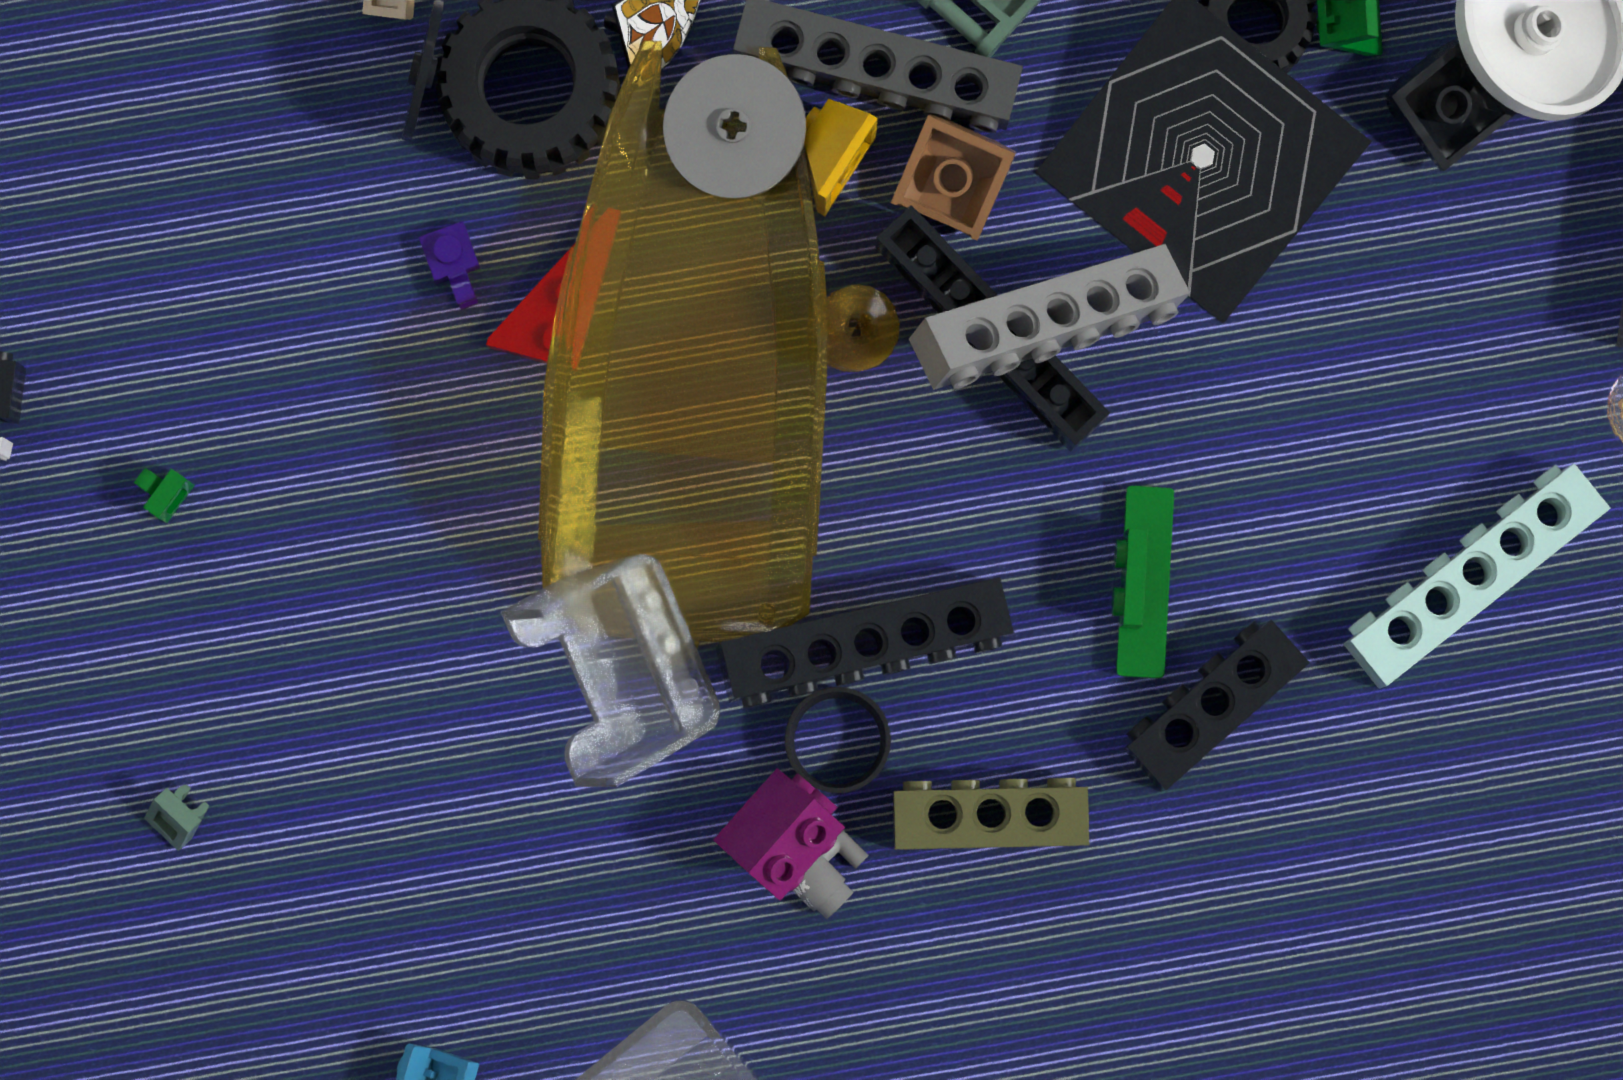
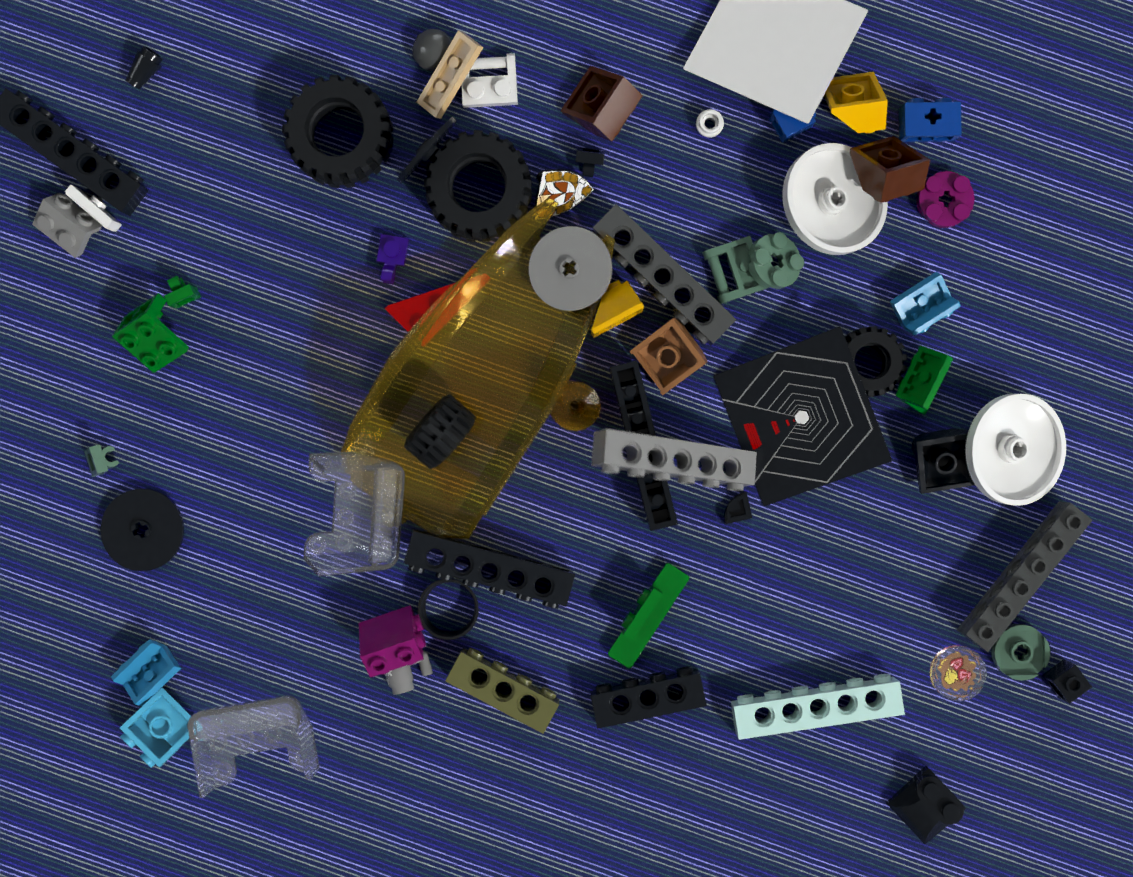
camera: 35 degrees right, 5 degrees up
none -> black piece [101,489,184,571]
none -> green bracket [112,293,189,372]
none -> black tyre [282,75,394,188]
none -> black tyre [404,394,476,469]
none -> black tile [724,491,752,524]

